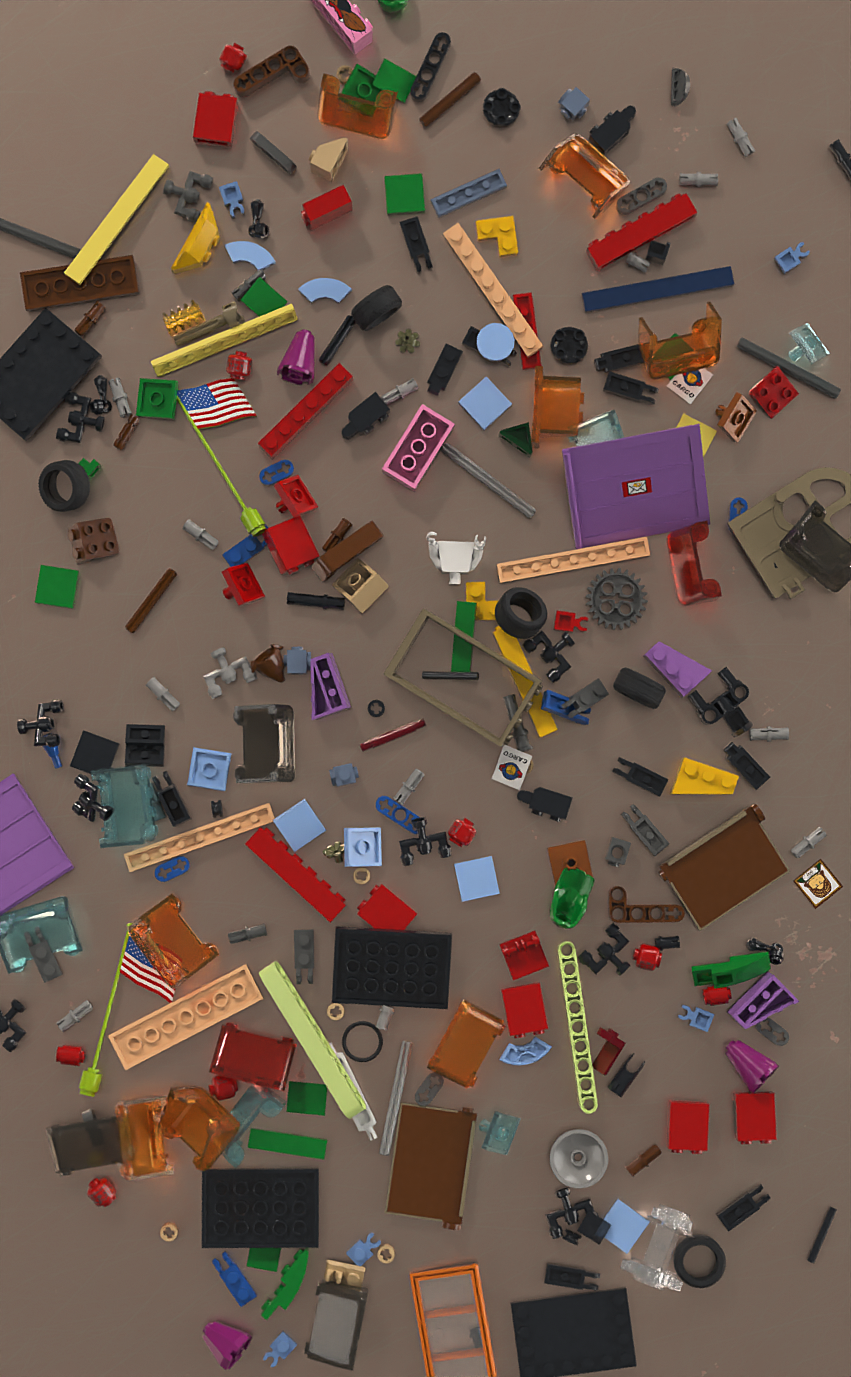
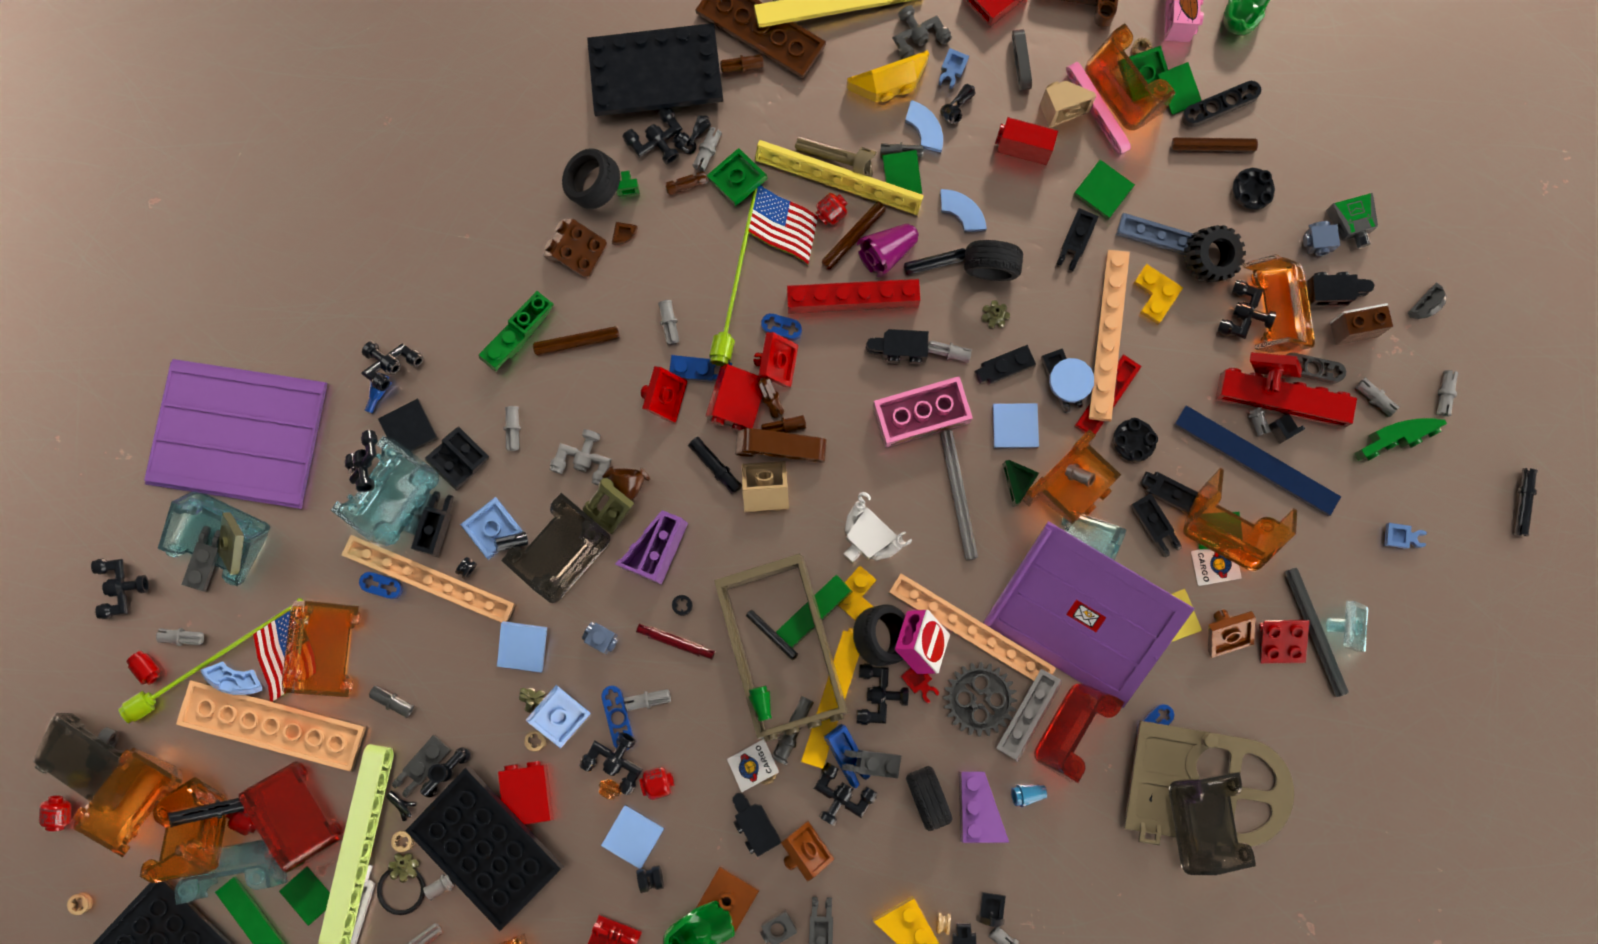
camera: 50 degrees right, 5 degrees down
green tile [35,565,79,609] -> none
clear yellow piece [163,300,205,336] -> none
red brick [245,827,346,923] -> none
sand blue brick [283,647,311,675] -> none
black hinge [612,757,669,797] -> none
black piece [687,667,749,725] -> none
none -> black pin [168,796,244,828]
none -> light blue tile [201,661,263,695]
none -> olive plate [218,512,244,575]
none -> black bar [386,791,416,821]
none -> olive plant [388,853,419,883]
none -> black piece [420,747,471,798]
none -> green slope [478,291,554,372]
none -> black piece [494,532,528,551]
none -> olive plate [583,478,635,535]
none -> clear orange plate [598,779,621,800]
none -> reddish brown tile [612,222,638,245]
none -> black wheel [636,865,664,893]
none -> green cone [748,686,772,721]
none -> reddish brown axle [758,377,784,418]
none -> dark orange tile [781,821,834,882]
none -> black piece [813,762,878,826]
none -> reddish brown axle [822,201,886,269]
none -> piece [895,610,950,674]
none -> tan bush [937,912,951,935]
none -> light grey panel [996,669,1062,762]
none -> dark azure cone [1011,785,1047,807]
none -> light grey pin [1065,464,1096,487]
none -> bright pink beam [1066,62,1131,155]
none -> black tyre [1183,225,1246,283]
none -> black piece [1218,280,1277,339]
none -> red tile [1250,352,1302,393]
none -> torso [1326,193,1378,248]
none -> reddish brown piece [1330,303,1393,345]
none -> green slope [1354,418,1447,461]

